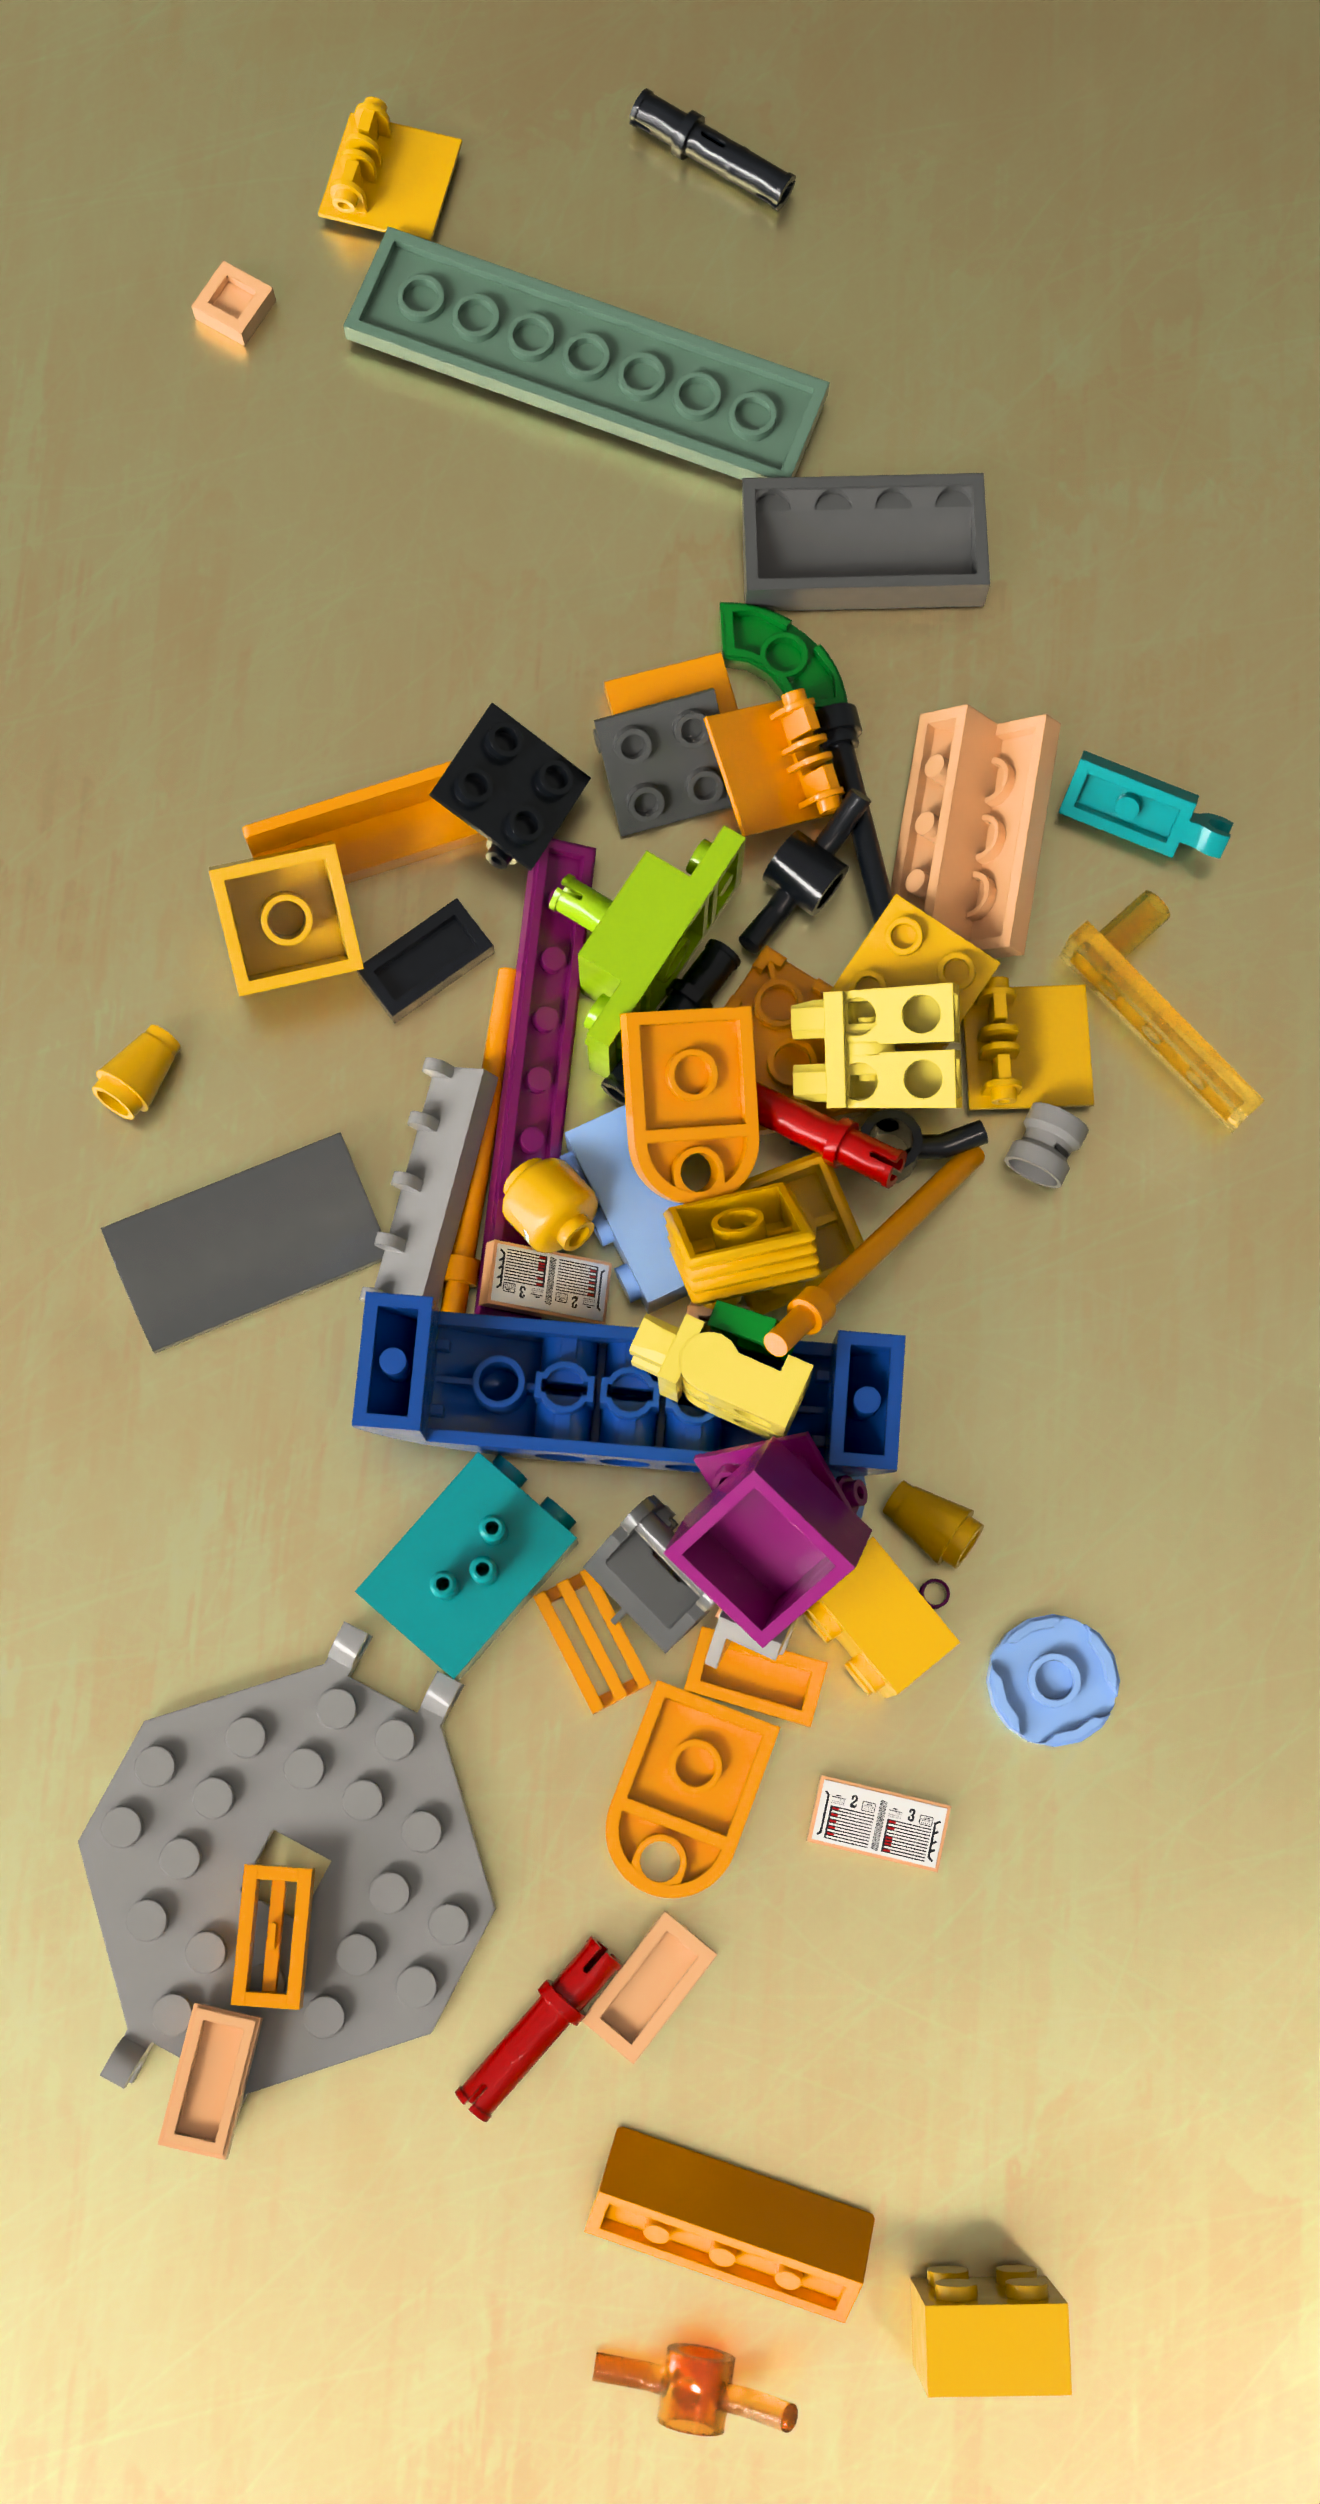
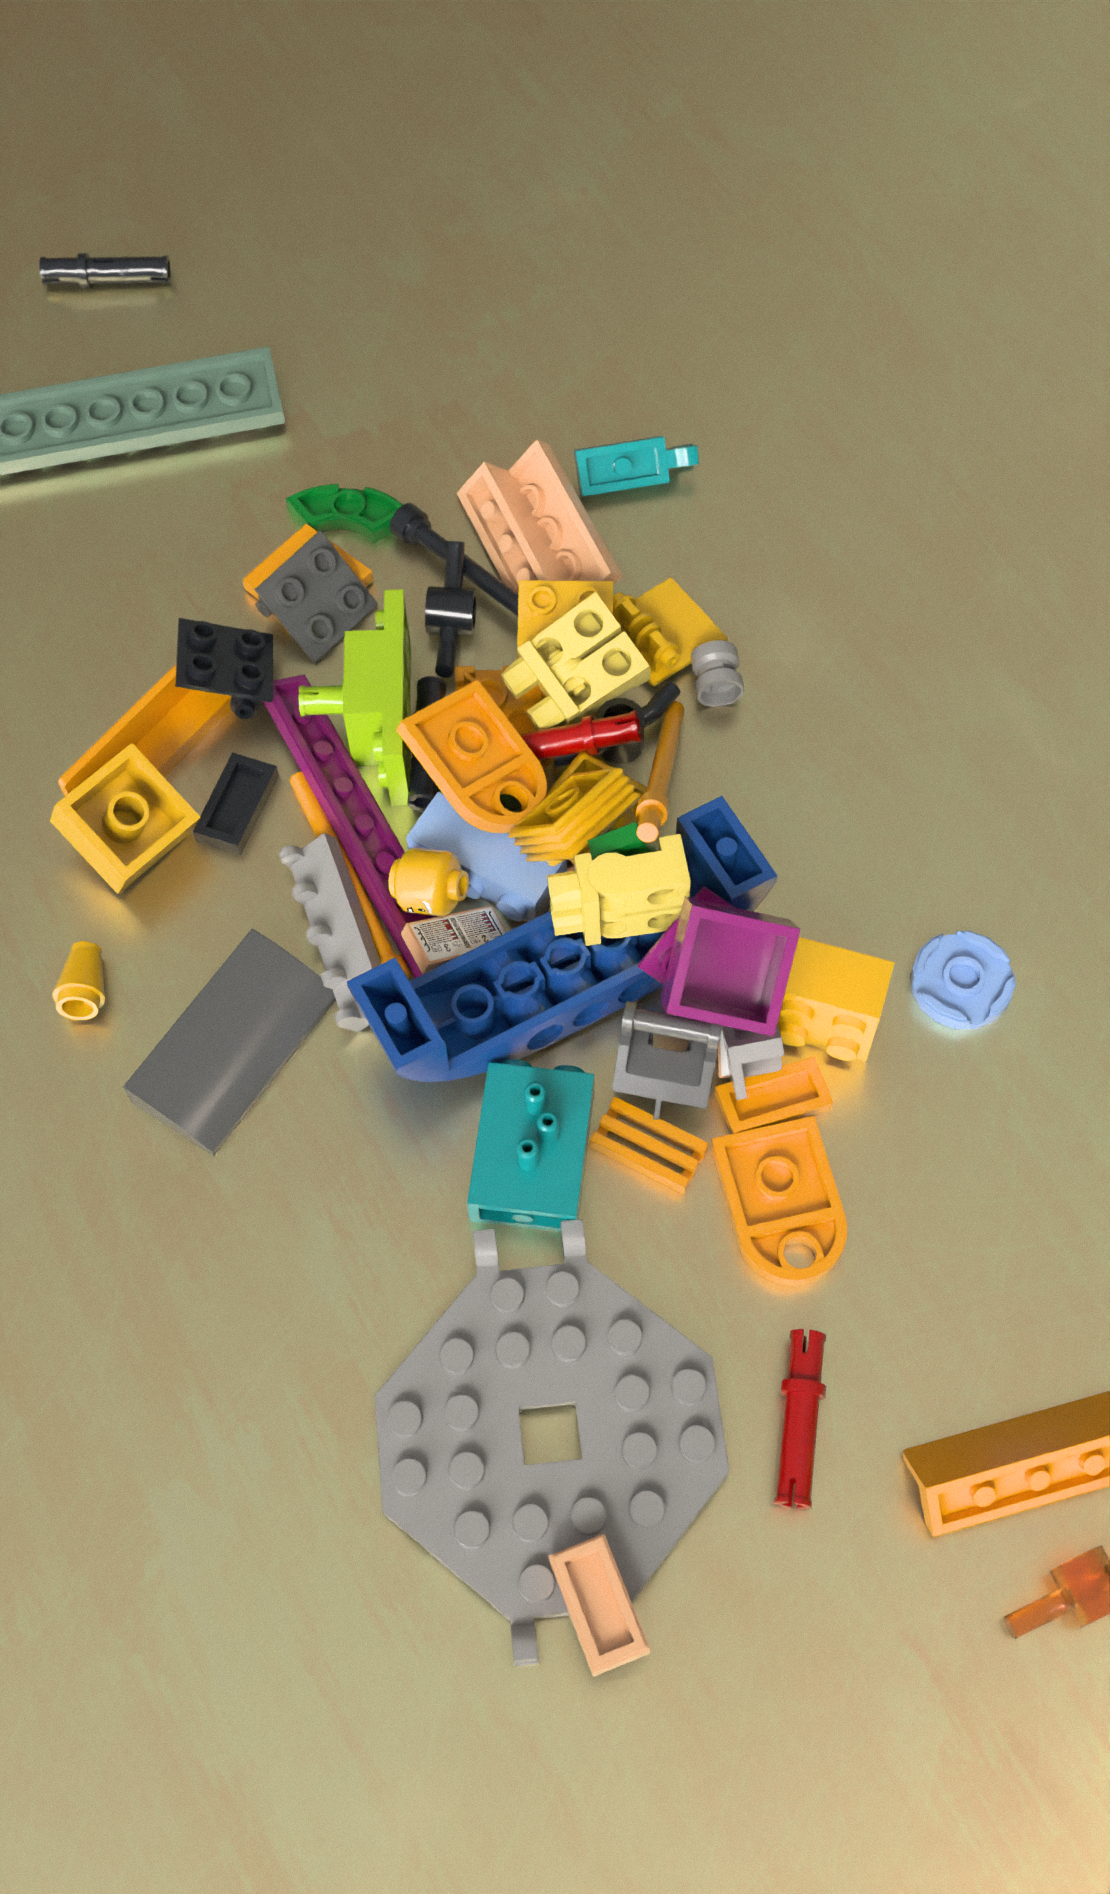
camera: 30 degrees left, 15 degrees down
light orange tile [231,1863,315,2010] -> none
light nougat tile [582,1910,717,2064] -> none
light orange hinge [703,688,845,837] -> none
dark grey slope [742,473,990,611] -> none
tile [806,1775,951,1872] -> none
yellow cone [883,1480,984,1569] -> none
clear yellow piece [1059,890,1265,1133] -> none

